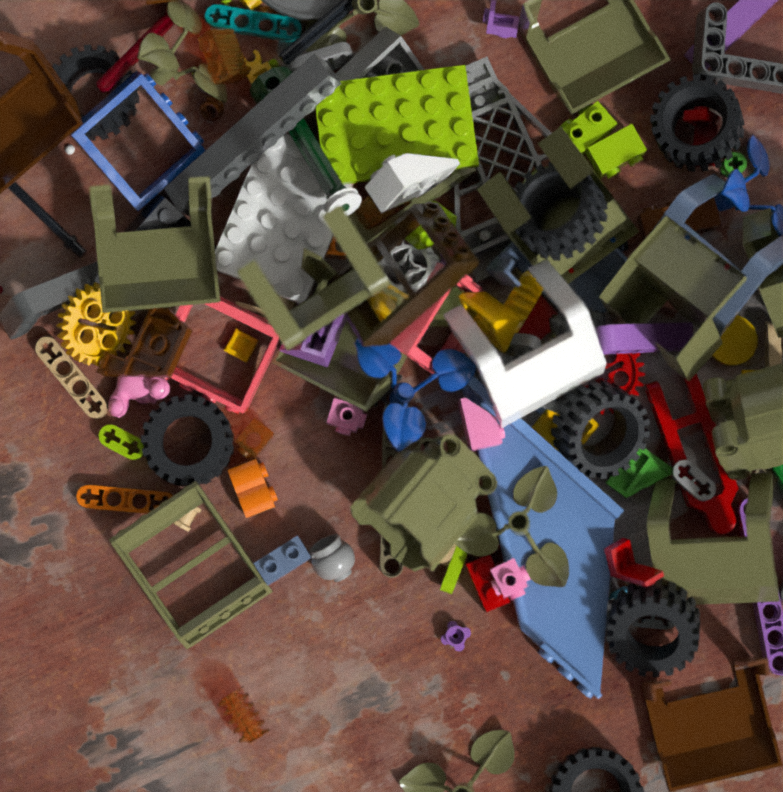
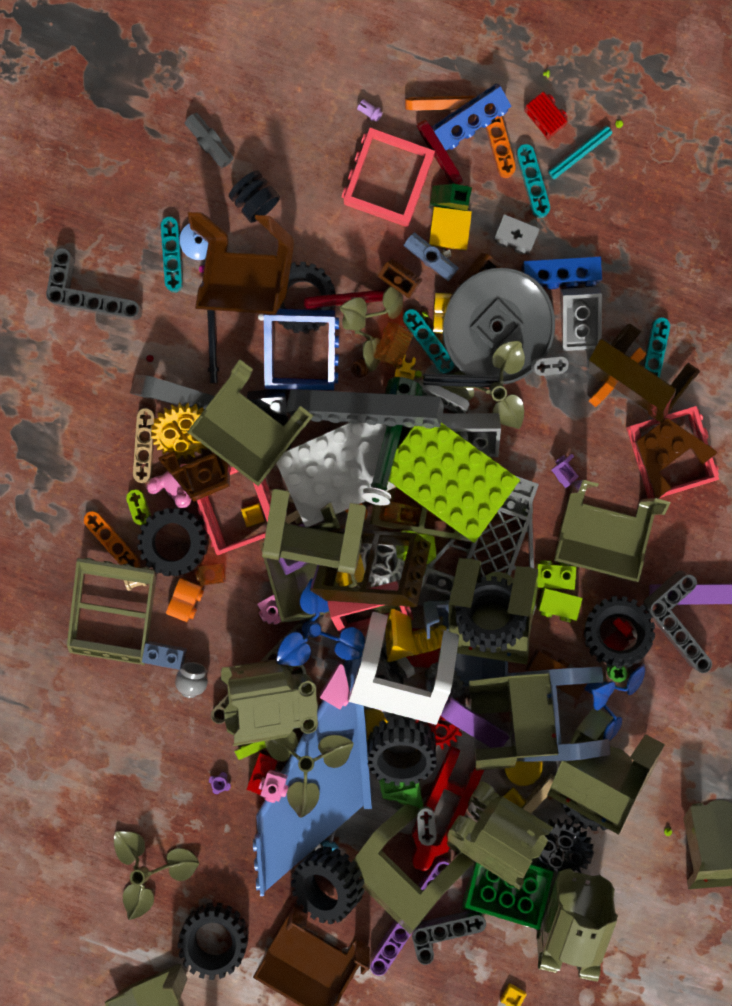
camera: 45 degrees right, 5 degrees up
clear orange piece [217,686,270,744] -> none
white slope [365,153,460,213] -> none
red bracket [604,538,664,587] -> none

